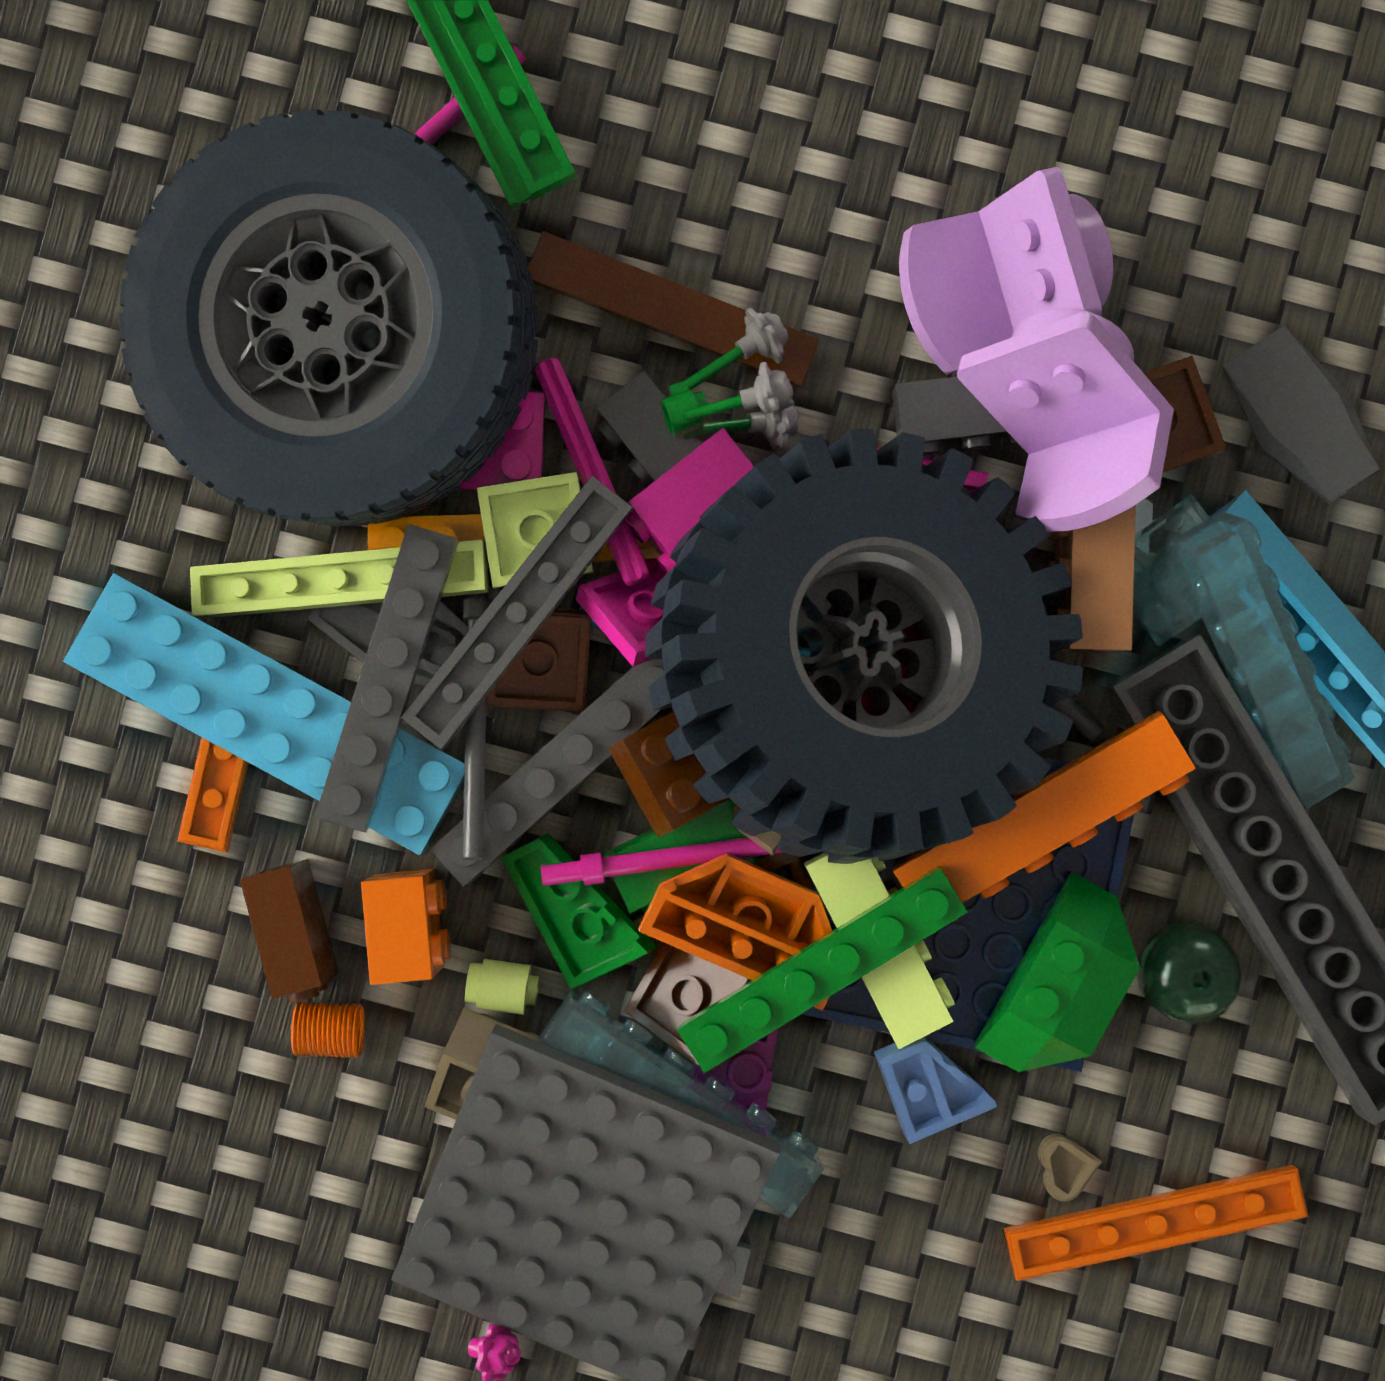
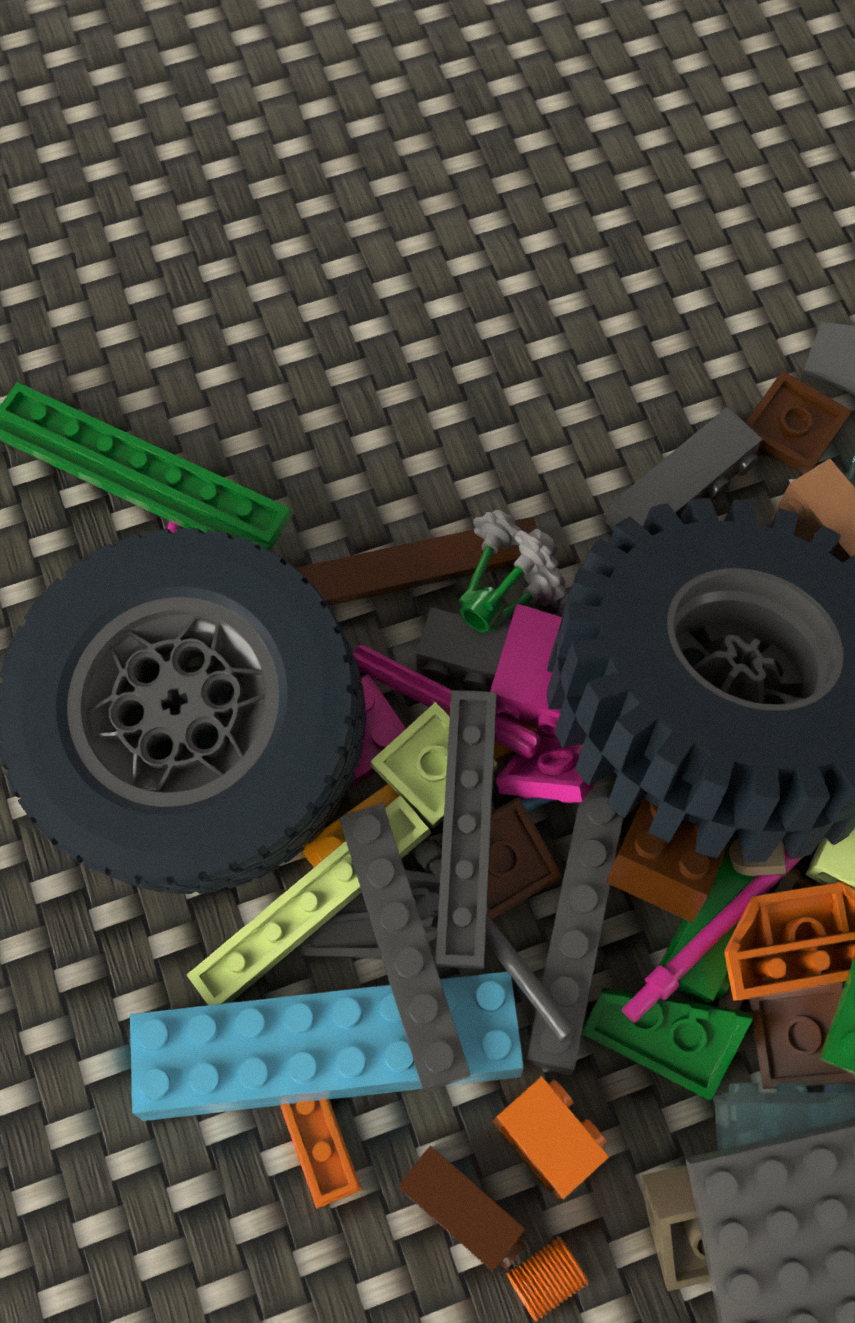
camera: 30 degrees left, 20 degrees down
yellowish green brick [465,959,540,1015] -> none
lavender piece [899,167,1113,375] -> none
lavender piece [957,309,1174,532] -> none

